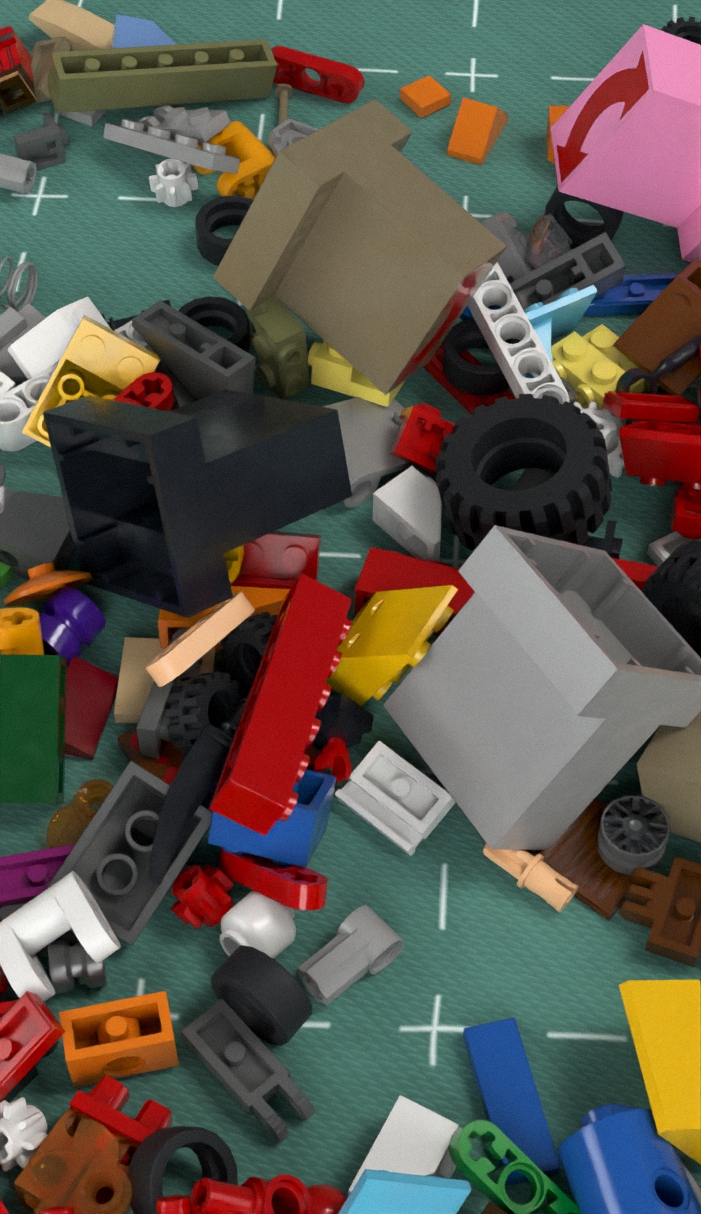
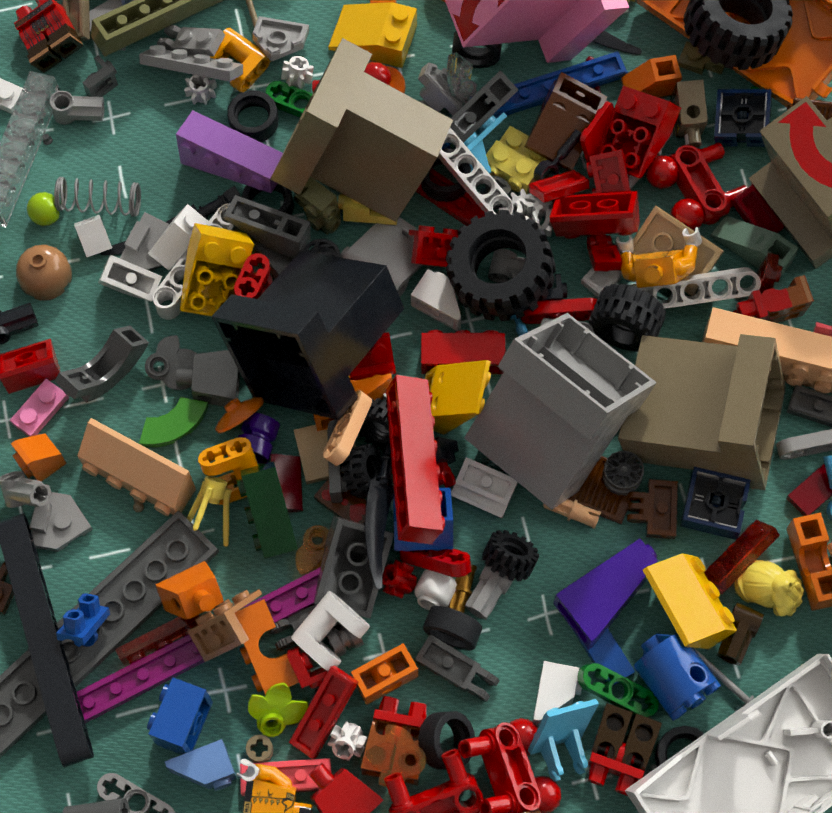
camera: 15 degrees left, 15 degrees up
none -> medium lavender wedge [176,110,283,193]
none -> yellow slope [328,2,417,68]
none -> pearl gold axle [448,565,477,613]
none -> black tyre [482,530,539,581]
none -> dark purple slope [553,539,658,650]

